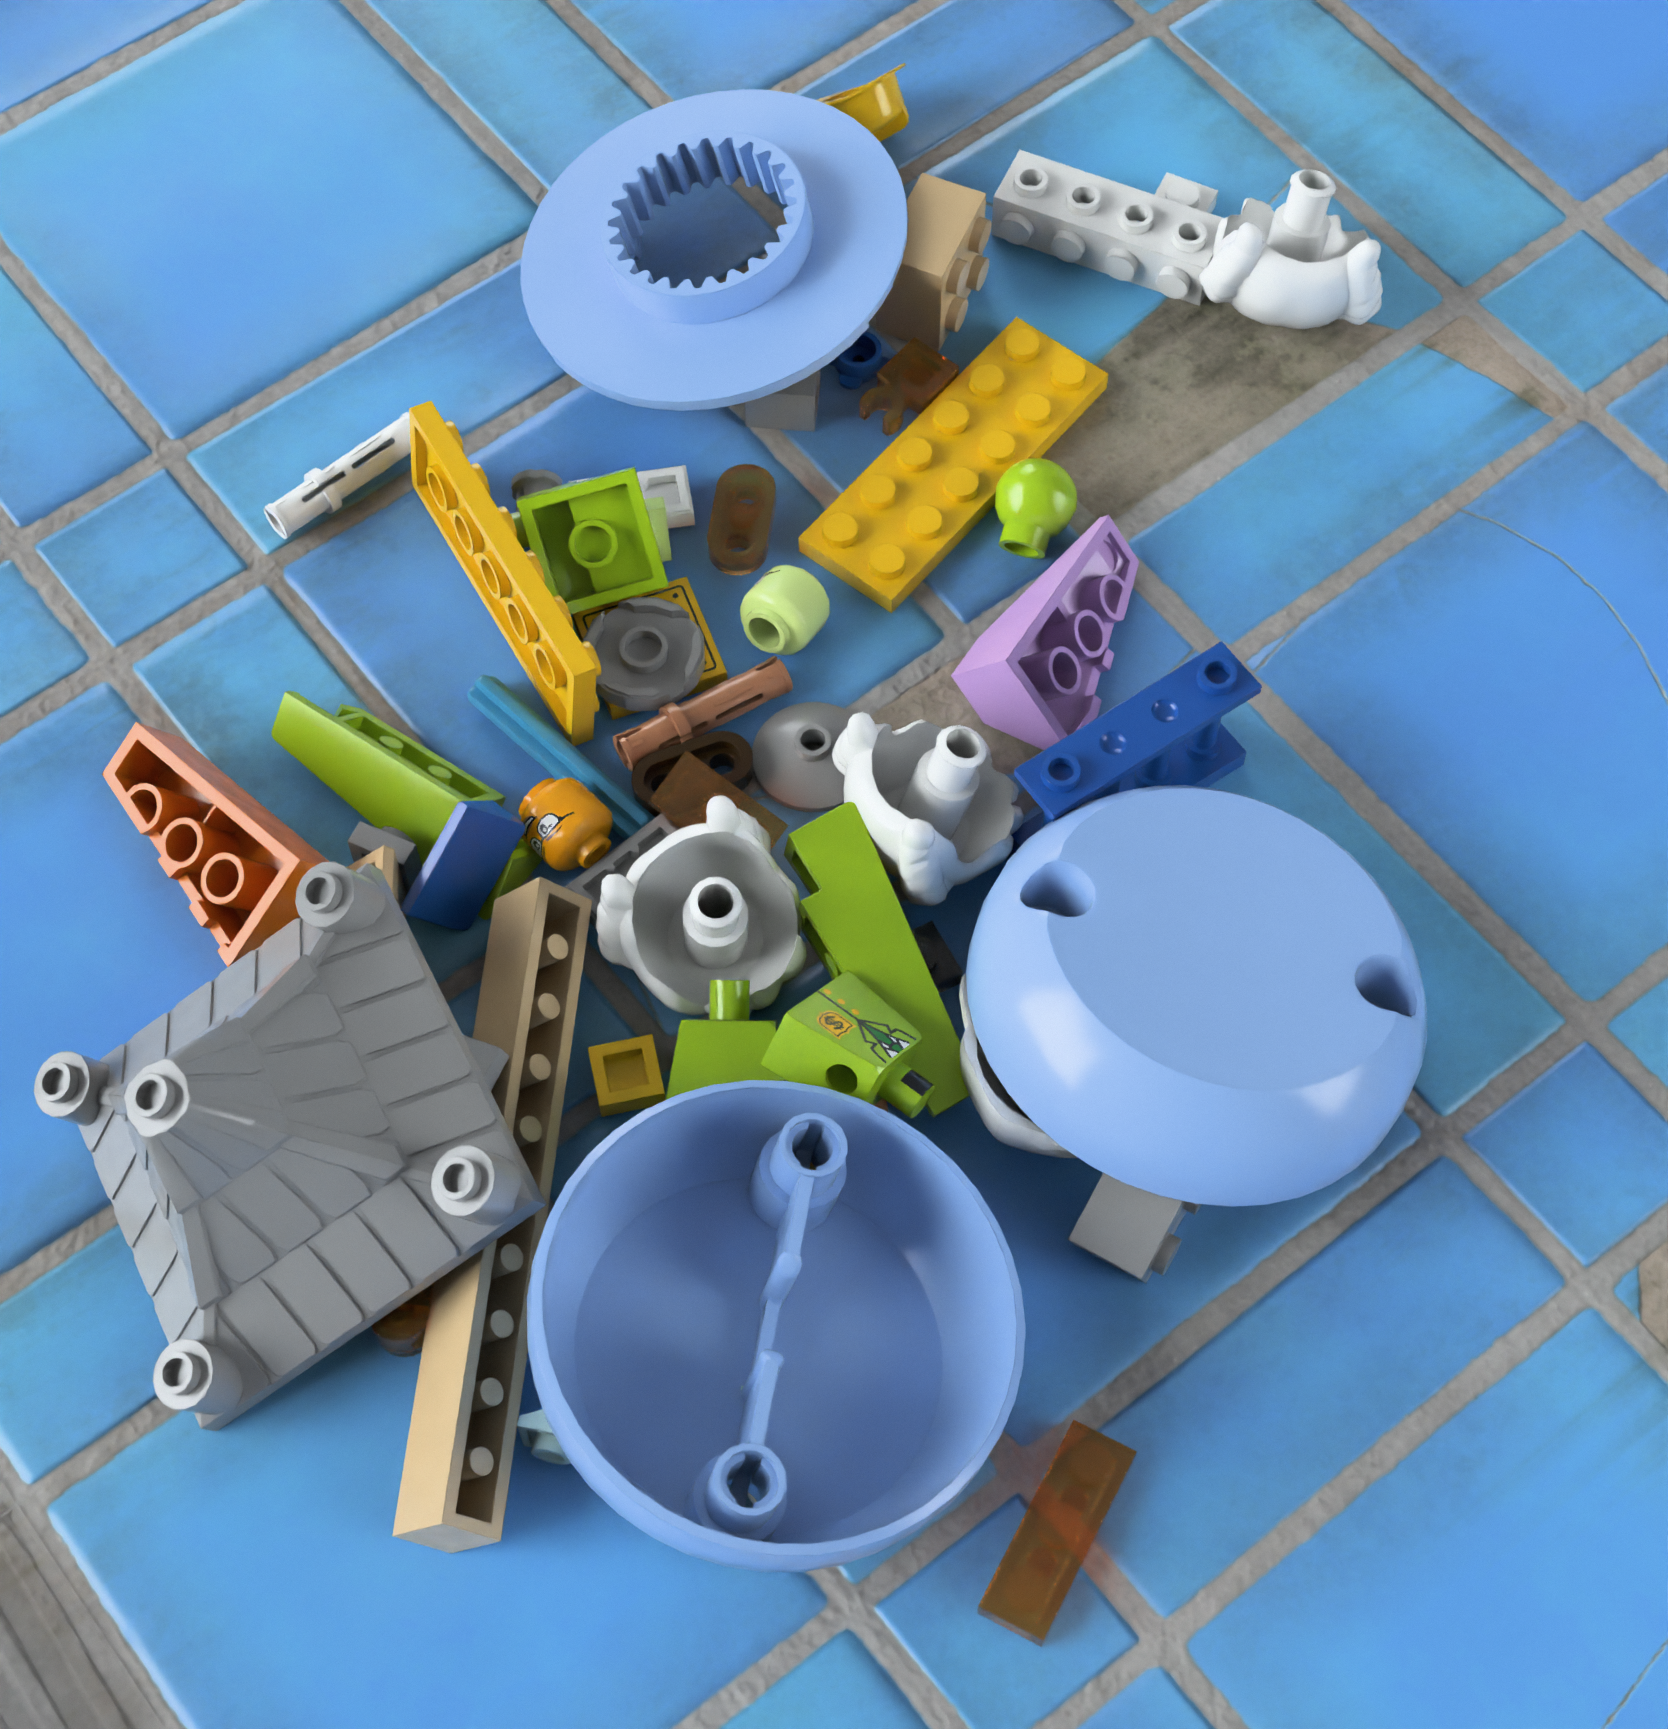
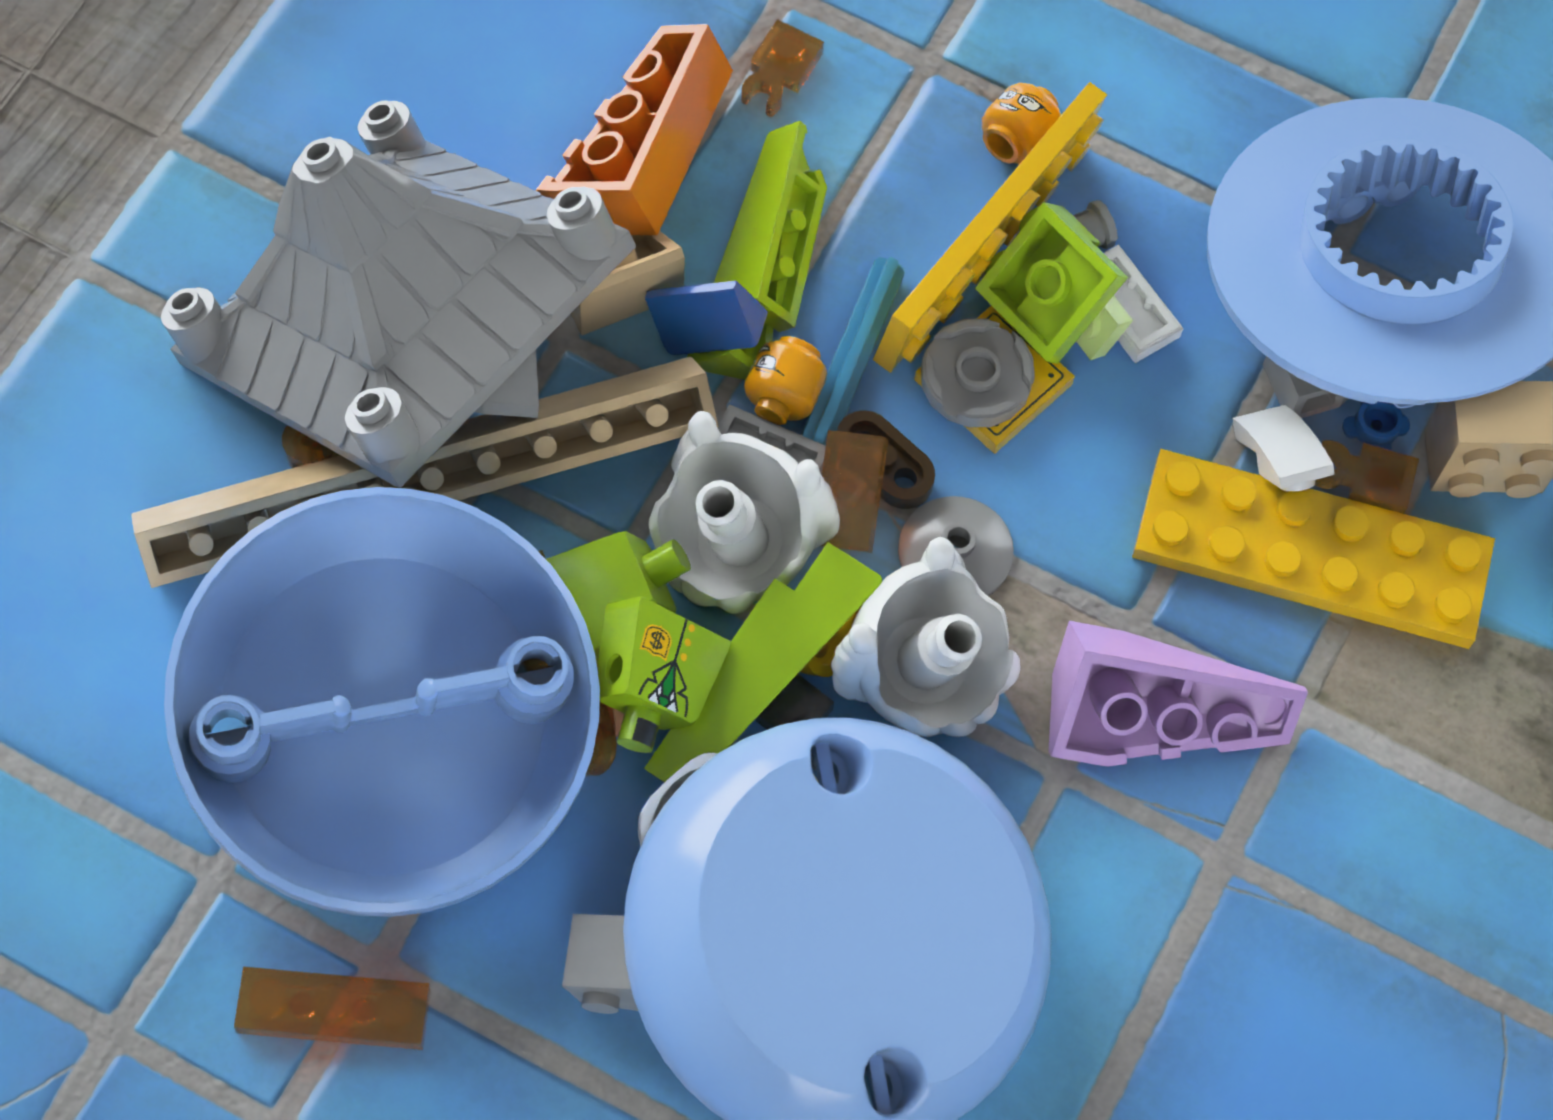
camera: 60 degrees right, 5 degrees up
white pin [264,412,411,539] -> none
light grey plate [347,821,422,893] -> none
yellow plate [587,1034,666,1117] -> none
nougat pin [613,656,793,772] -> none
clear orange plate [707,464,776,575] -> none
yellowish green head [740,565,830,655] -> none
lime piece [995,458,1077,559] -> none
blue fence [1011,641,1262,853] -> none
none -> clear orange plate [741,19,824,117]
none -> light orange head [982,83,1061,164]
none -> white slope [1232,405,1335,491]

